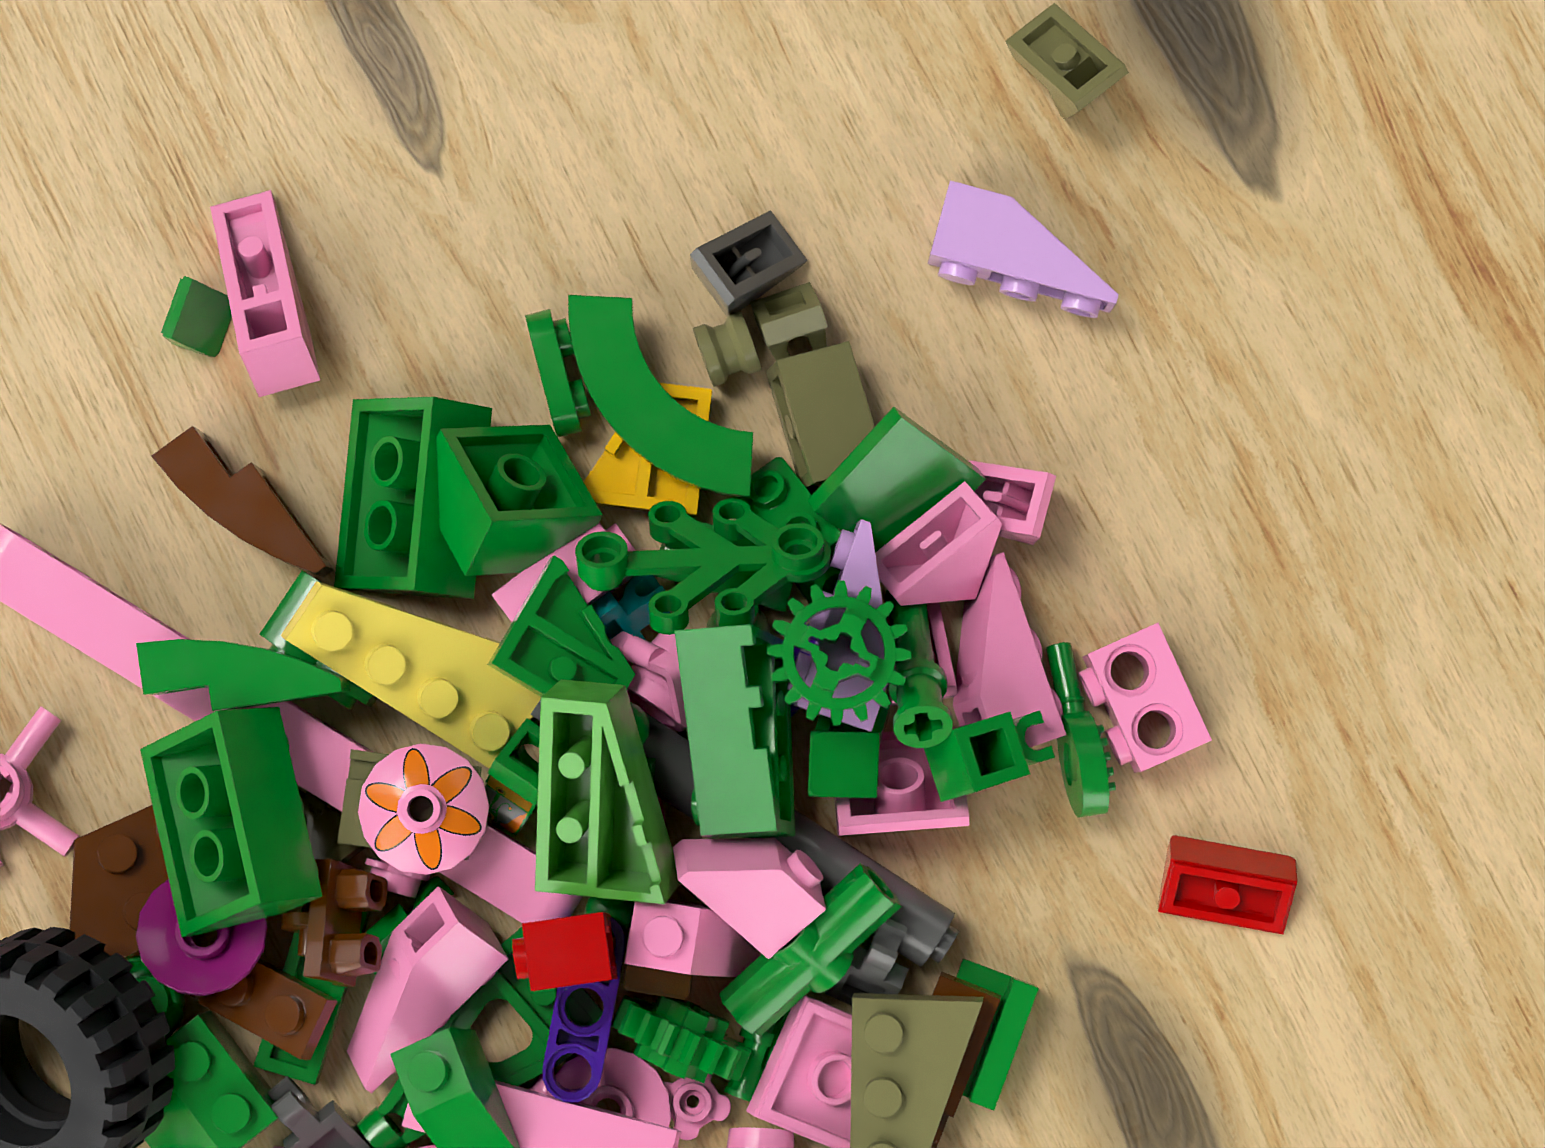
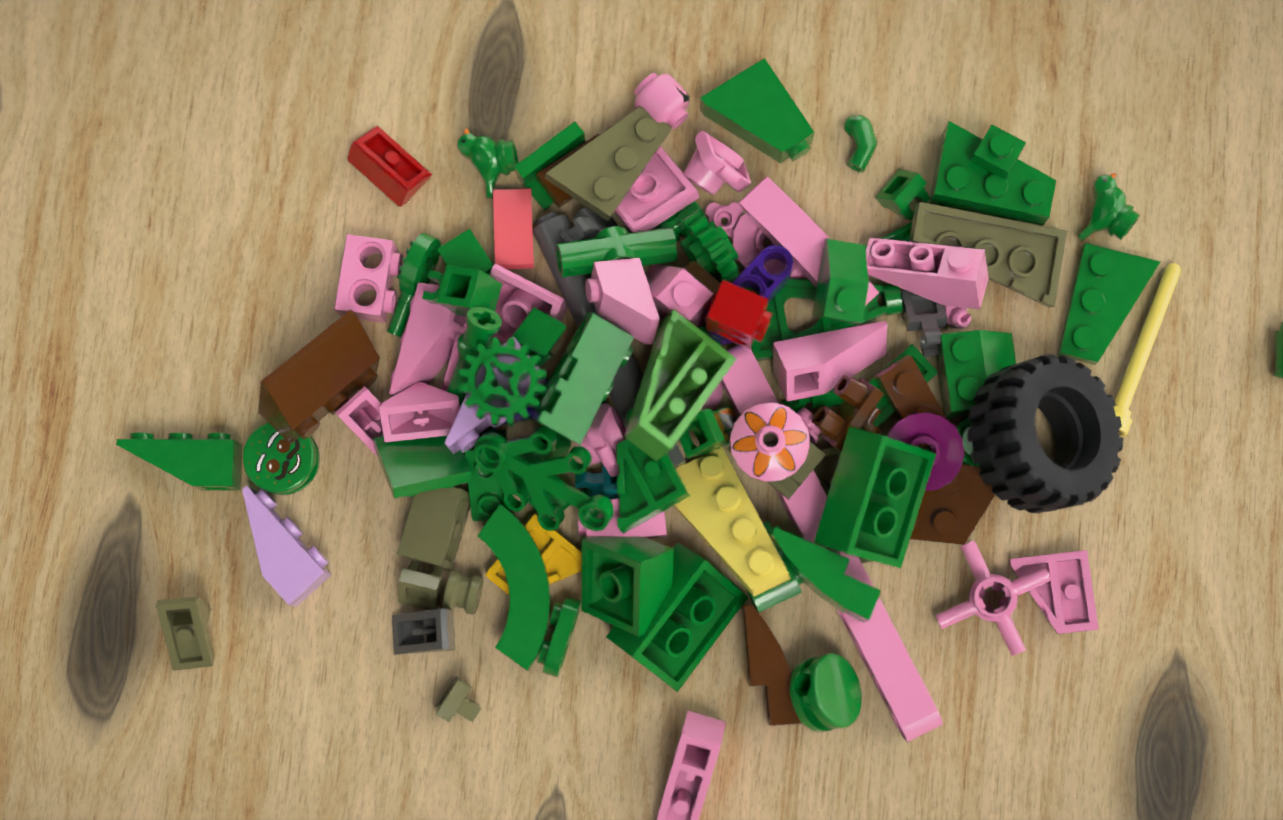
camera: 140 degrees left, 5 degrees down
green slope [161,276,232,357] -> none
none -> green slope [116,432,243,491]
none -> green head [242,423,320,495]
none -> reddish brown slope [258,309,380,445]
none -> olive tile [434,676,481,722]
none -> green brick [437,229,493,276]
none -> green animal [457,128,519,199]
none -> coral slope [493,189,534,269]
none -> green head [790,653,862,732]

